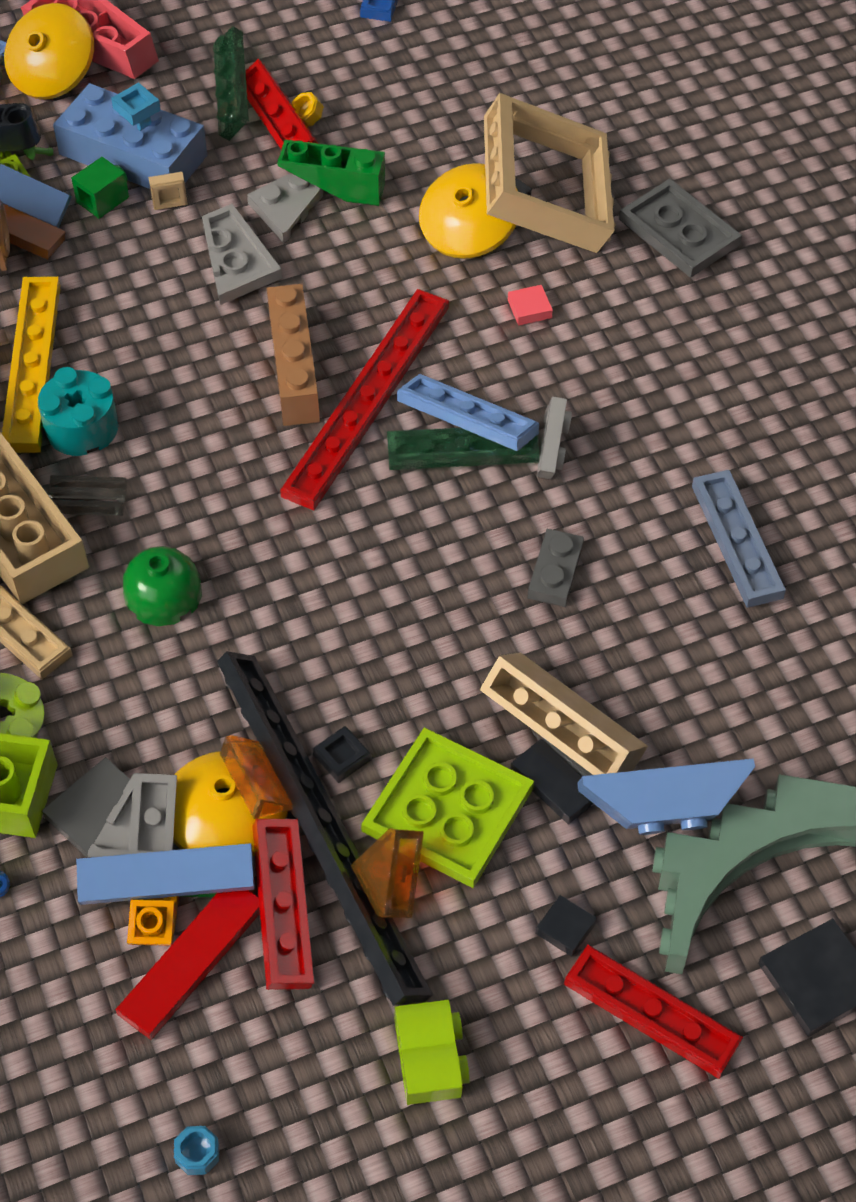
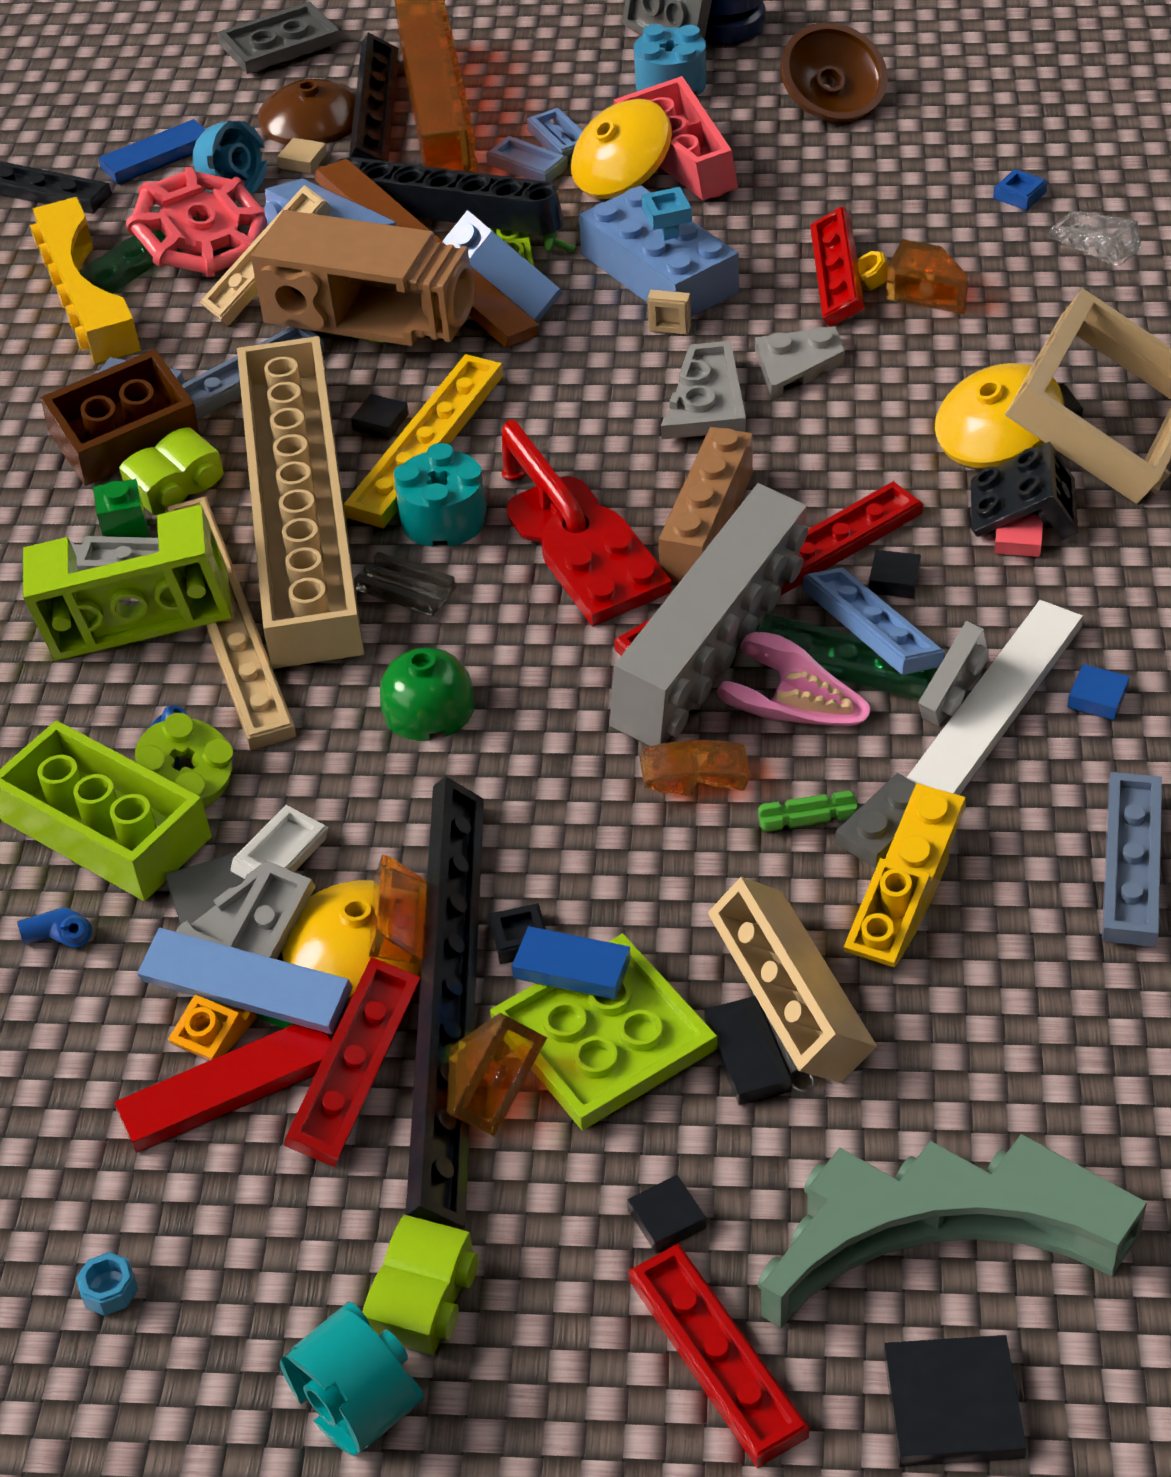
camera: 30 degrees right, 10 degrees down
green brick [71,157,129,219] -> none
clear green plate [213,26,249,141] -> none
green slope [277,140,385,206] -> none
medium blue wedge [577,759,755,835] -> none
none -> white tile [230,805,328,879]
none -> teal brick [280,1301,424,1456]
none -> red plate [501,419,672,627]
none -> blue tile [512,926,631,1000]
none -> light grey brick [610,483,809,751]
none -> clear orange slope [639,740,751,797]
none -> bright pink animal [717,632,870,727]
none -> bright green axle [758,790,857,832]
none -> yellow slope [844,783,966,968]
none -> black tile [869,550,921,599]
none -> clear orange slope [886,239,968,314]
none -> white tile [907,600,1083,795]
none -> black bracket [971,441,1078,540]
none -> clear slope [1049,210,1141,266]
none -> blue tile [1067,664,1130,720]

